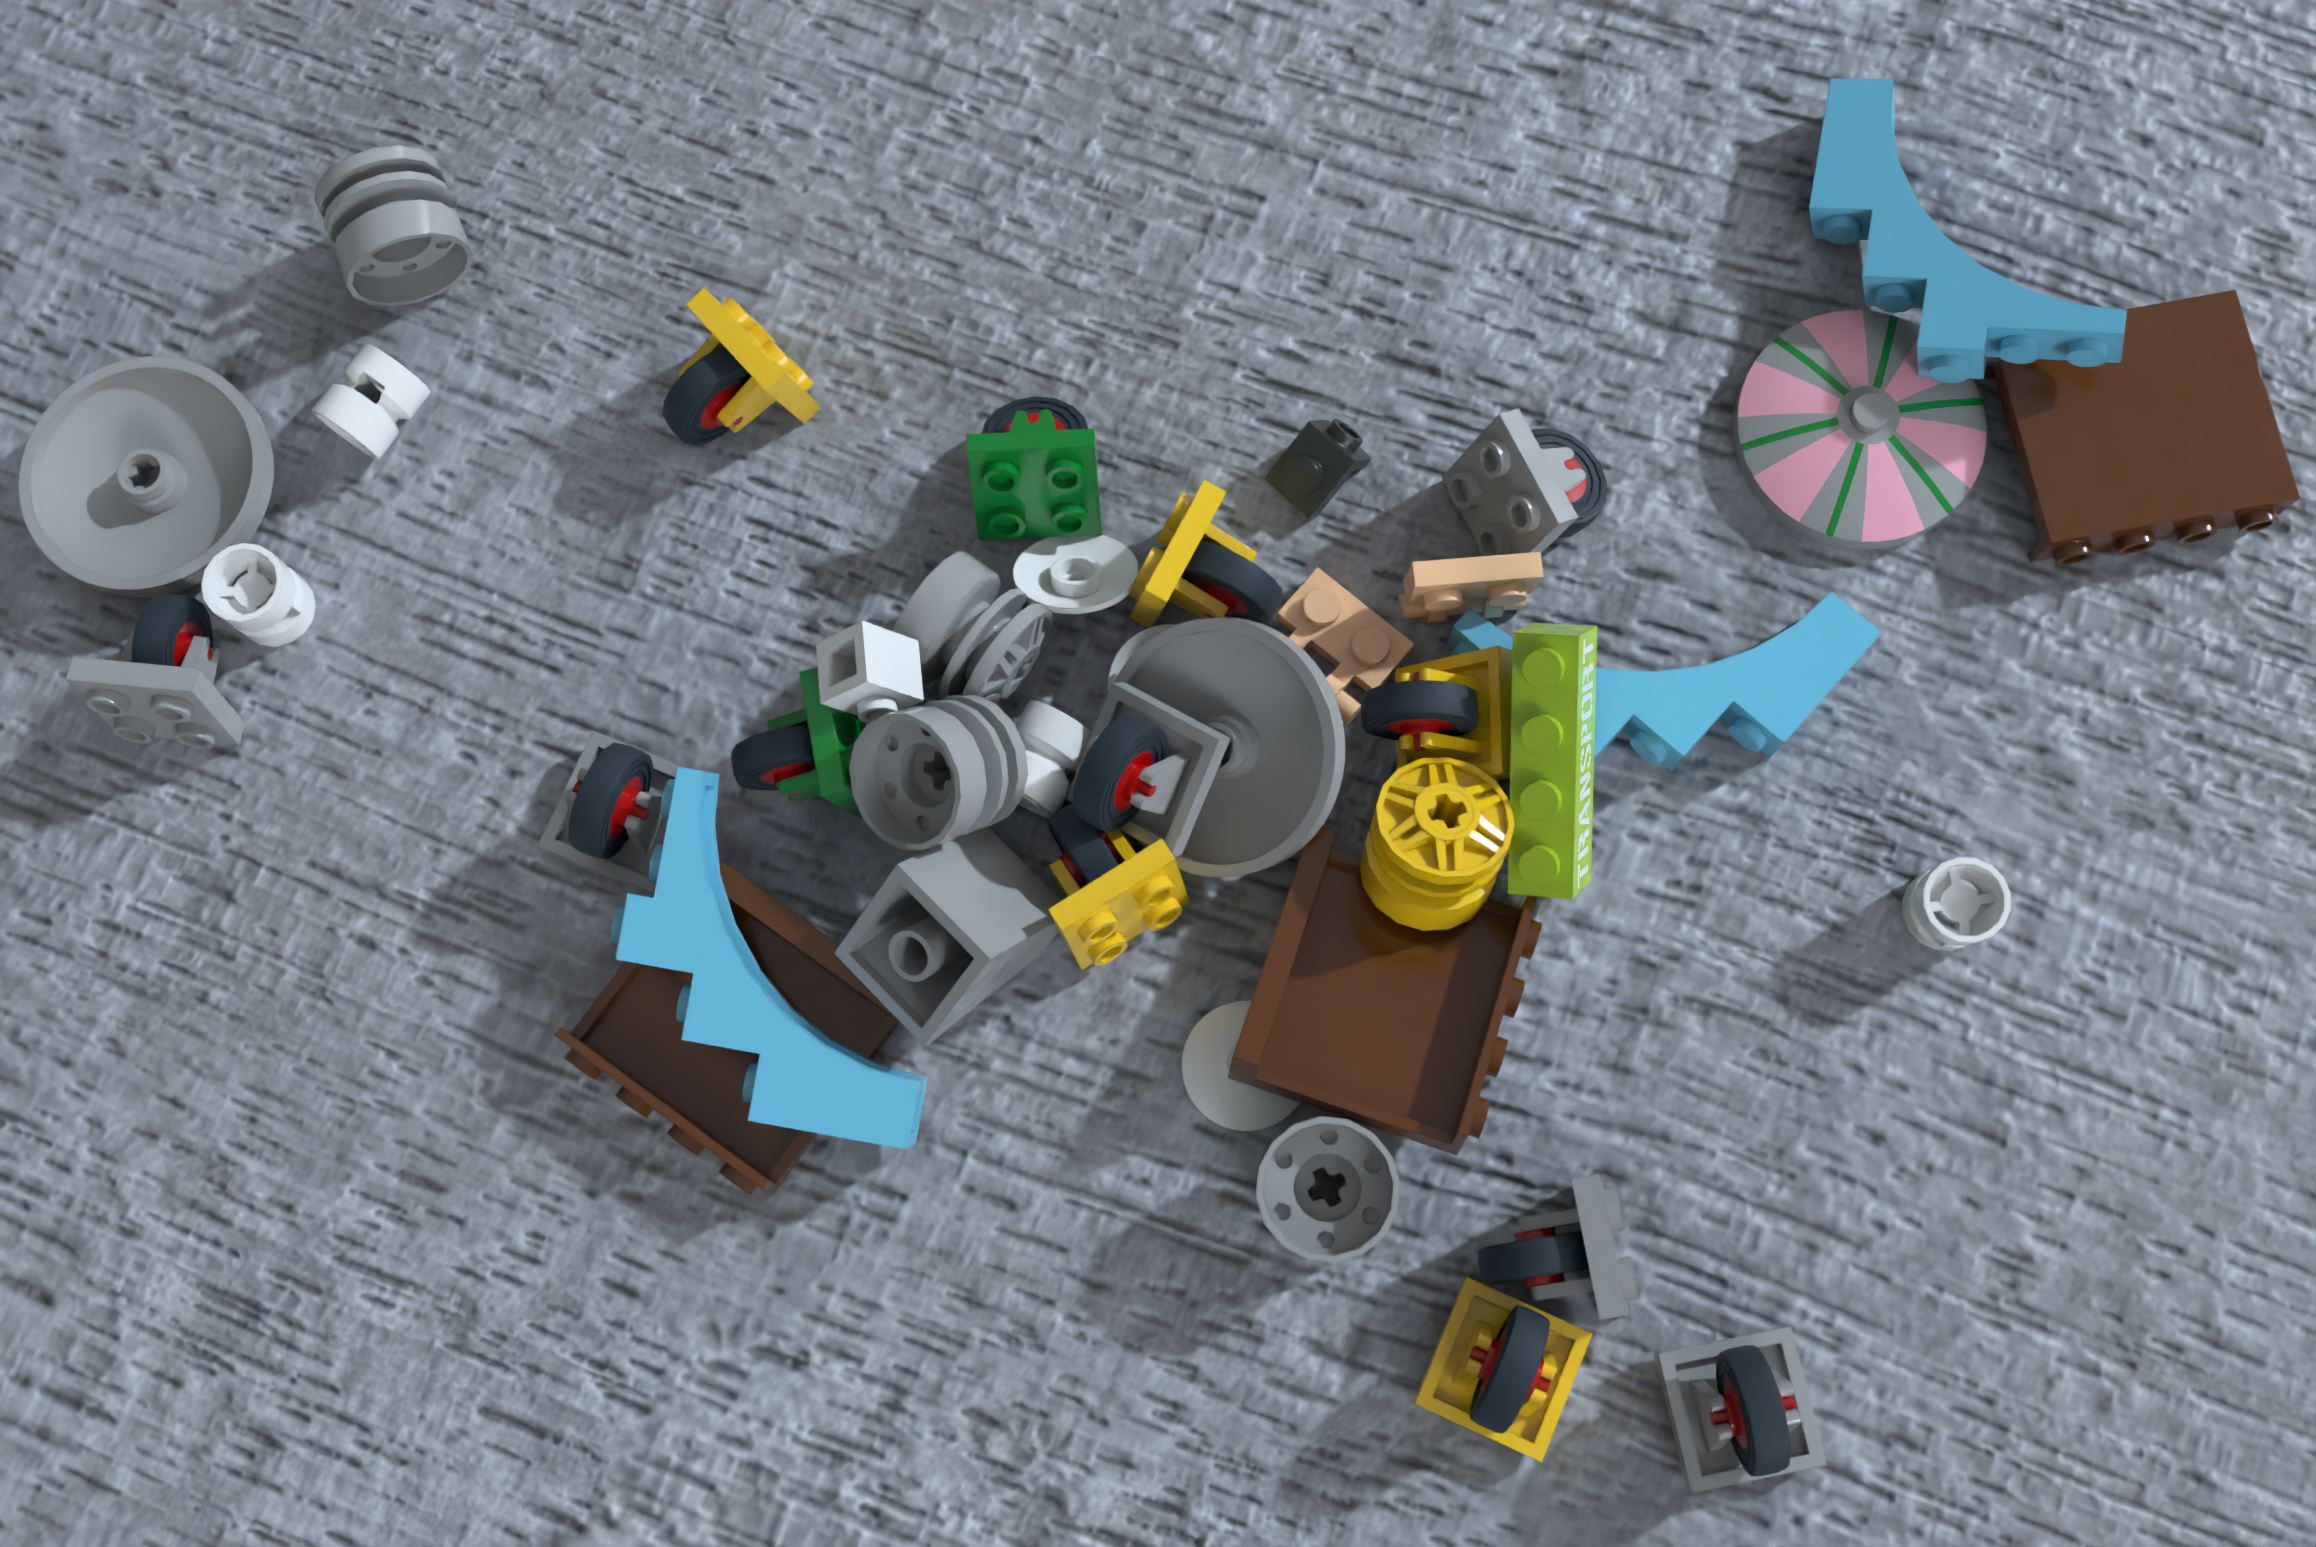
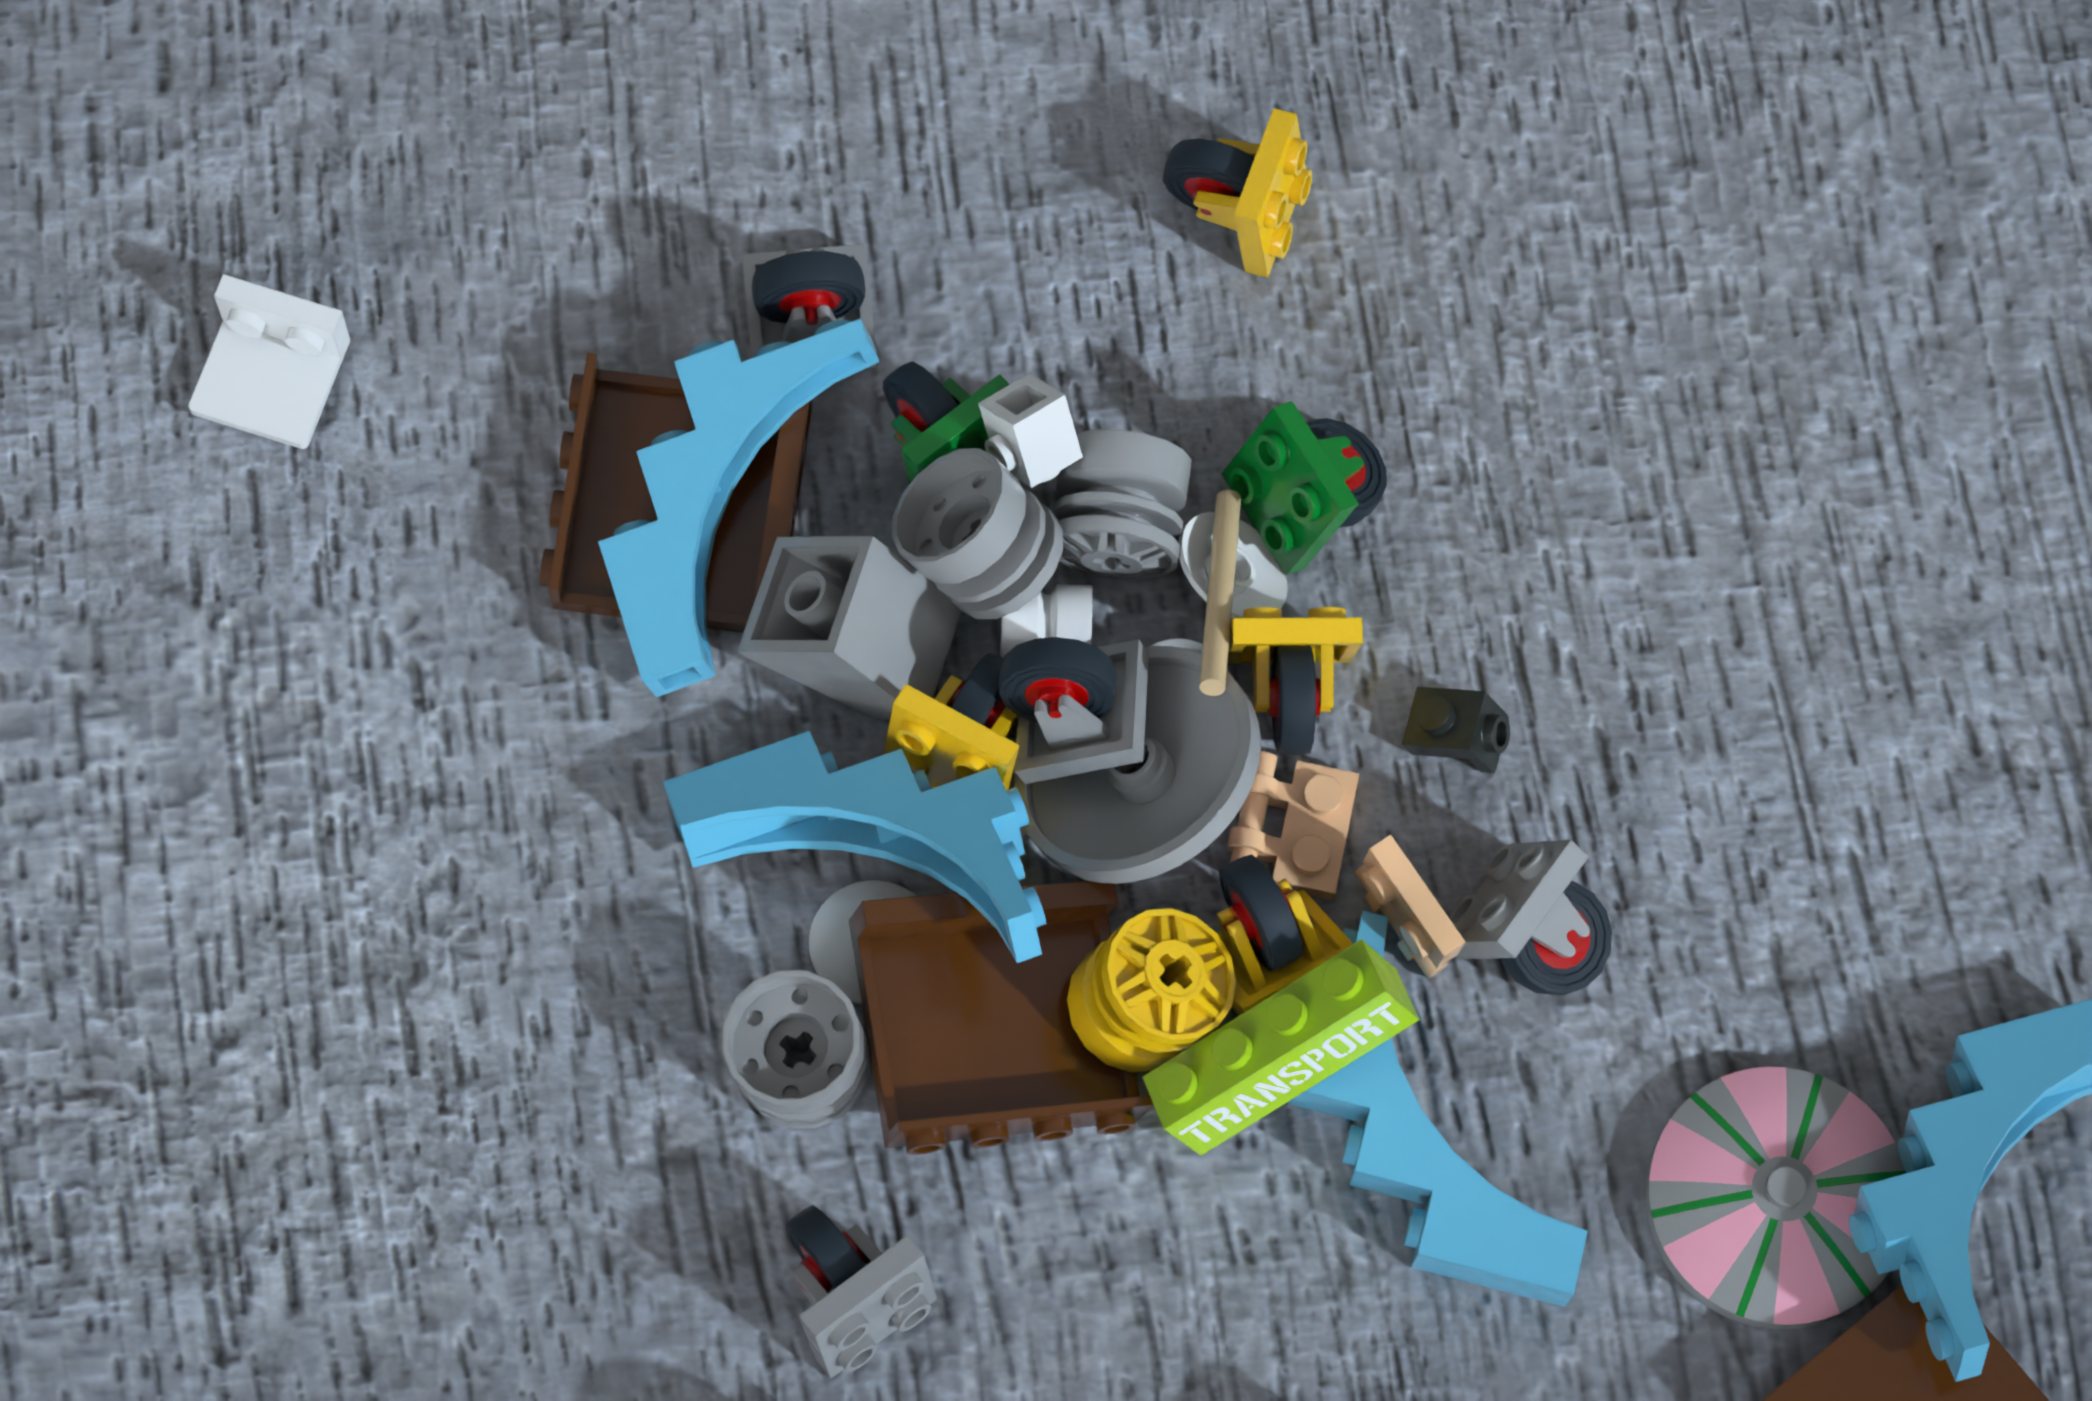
camera: 50 degrees right, 5 degrees down
yellow plate [1413,1277,1593,1462] -> none
none -> white bracket [188,274,350,449]
none -> medium azure arch [663,731,1046,963]
none -> tan bar [1199,489,1241,696]

